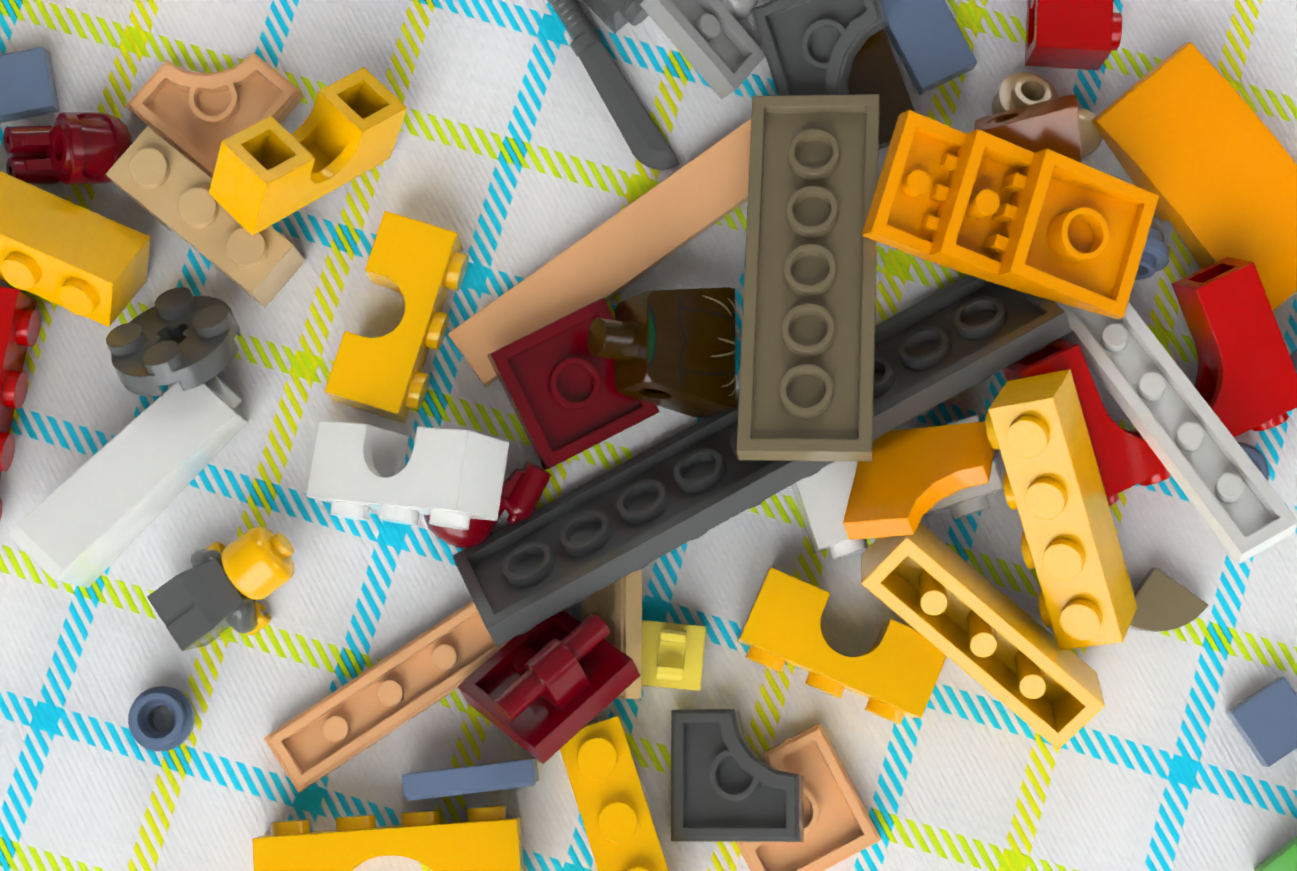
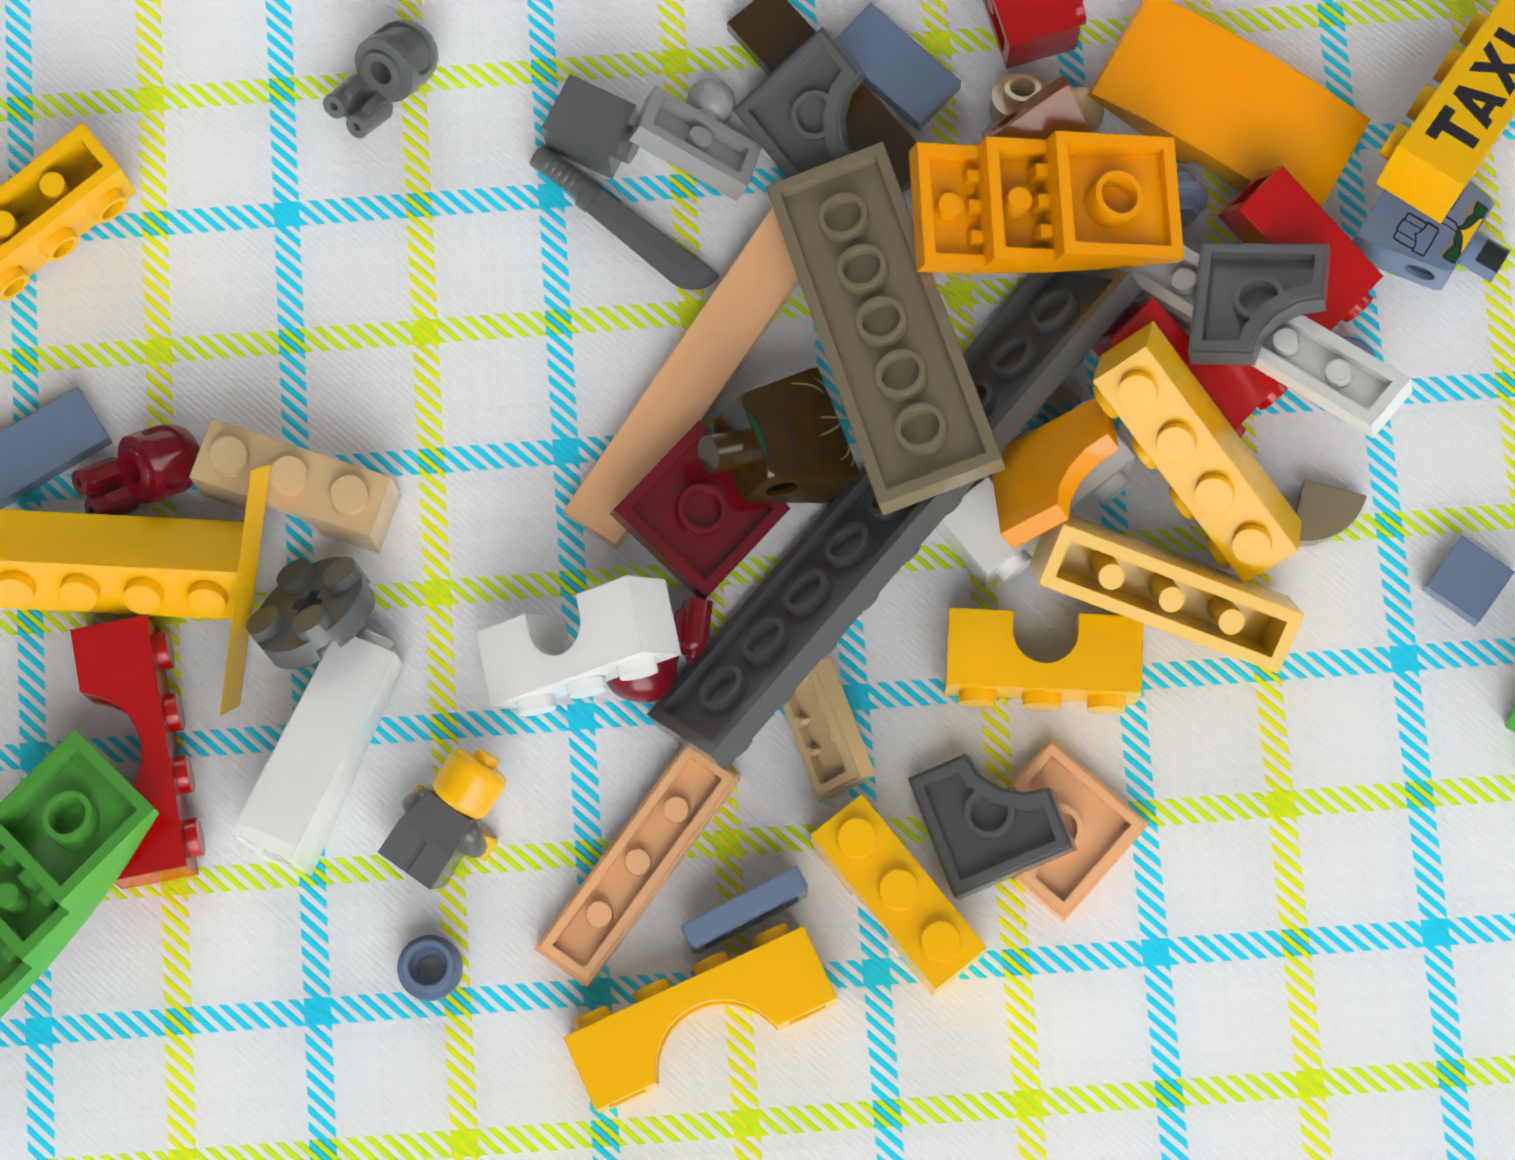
camera: 15 degrees left, 5 degrees down
light nougat tile [125,53,304,178] -> none
yellow arch [209,67,407,236] -> none
yellow arch [324,211,469,423] -> none
dark red plate [458,610,641,764] -> none
light yellow tile [642,620,706,691] -> none
none -> yellow sticker [220,464,271,716]
none -> dark grey tile [1188,243,1331,365]

